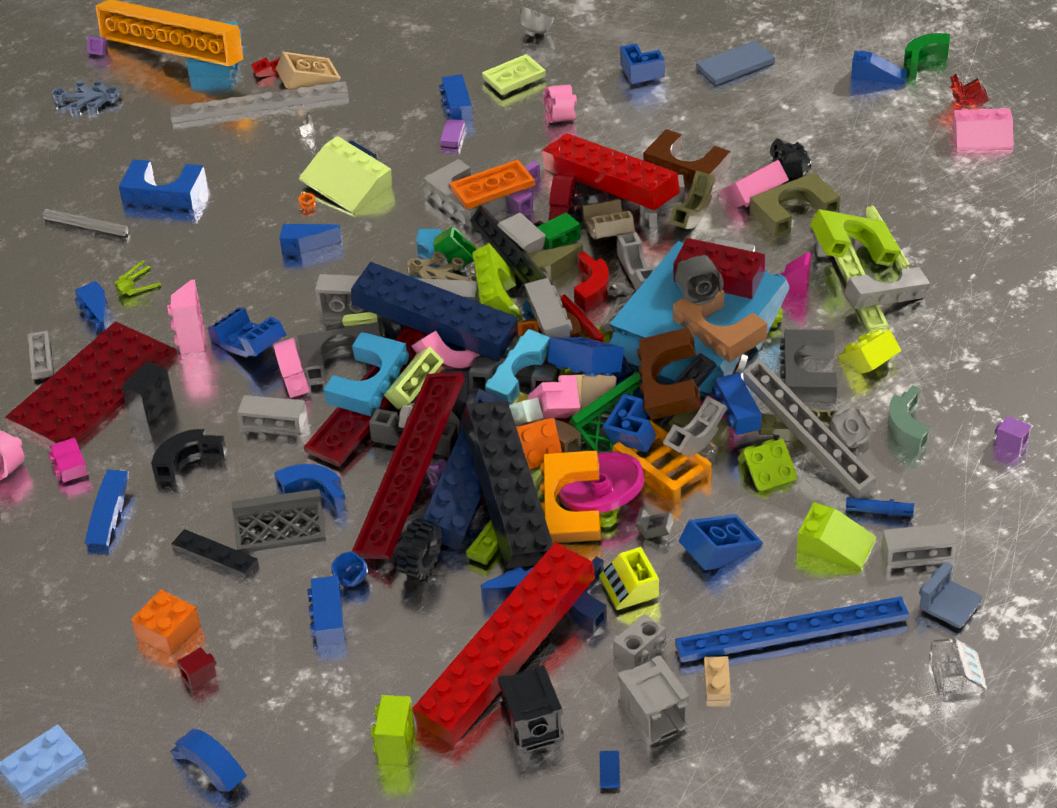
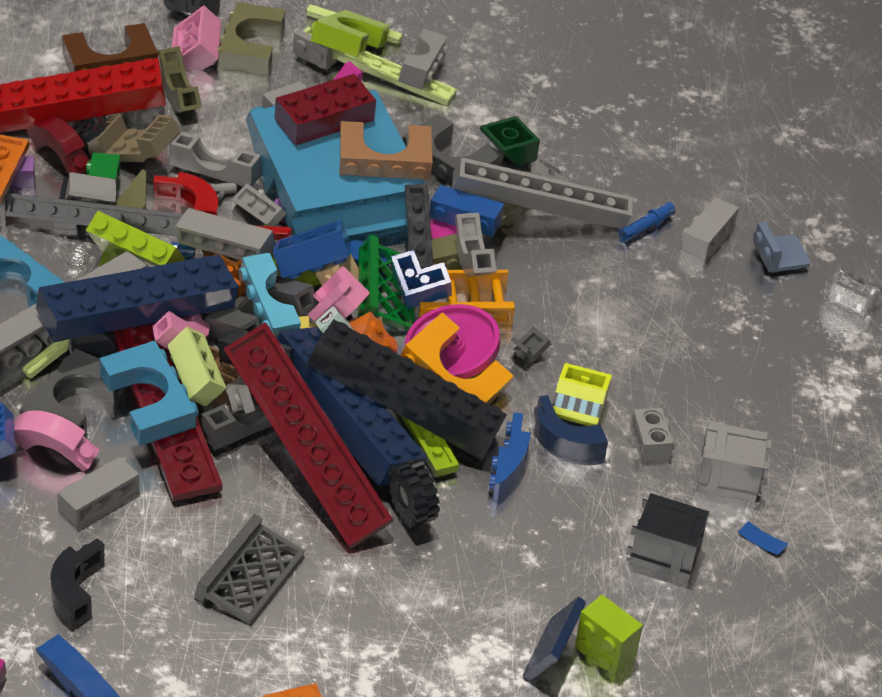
camera: 60 degrees left, 0 degrees up
black plate [171,529,258,579] -> none
blue arch [274,464,346,513] -> none
blue brick [307,575,345,646] -> none
blue hair [331,551,368,588] -> none
dark tan plant [406,252,477,281] -> none
red brick [412,542,595,746] -> none
green brick [433,227,477,268] -> none
reddish brown arch [637,327,701,420] -> none
dark grey brick [675,255,724,305] -> none
blue plate [675,596,909,663] -> none
blue slope [678,514,763,570] -> none
tan plate [704,656,731,701] -> none
lime bracket [737,439,798,492] -> none
lime slope [797,502,877,571] -> none
neon yellow slope [838,329,901,373] -> none
sand green arch [888,385,930,454] -> none
medium lavender brick [994,416,1031,454] -> none
none -> dark green slope [480,116,540,166]
none -> dark blue tile [522,596,586,681]

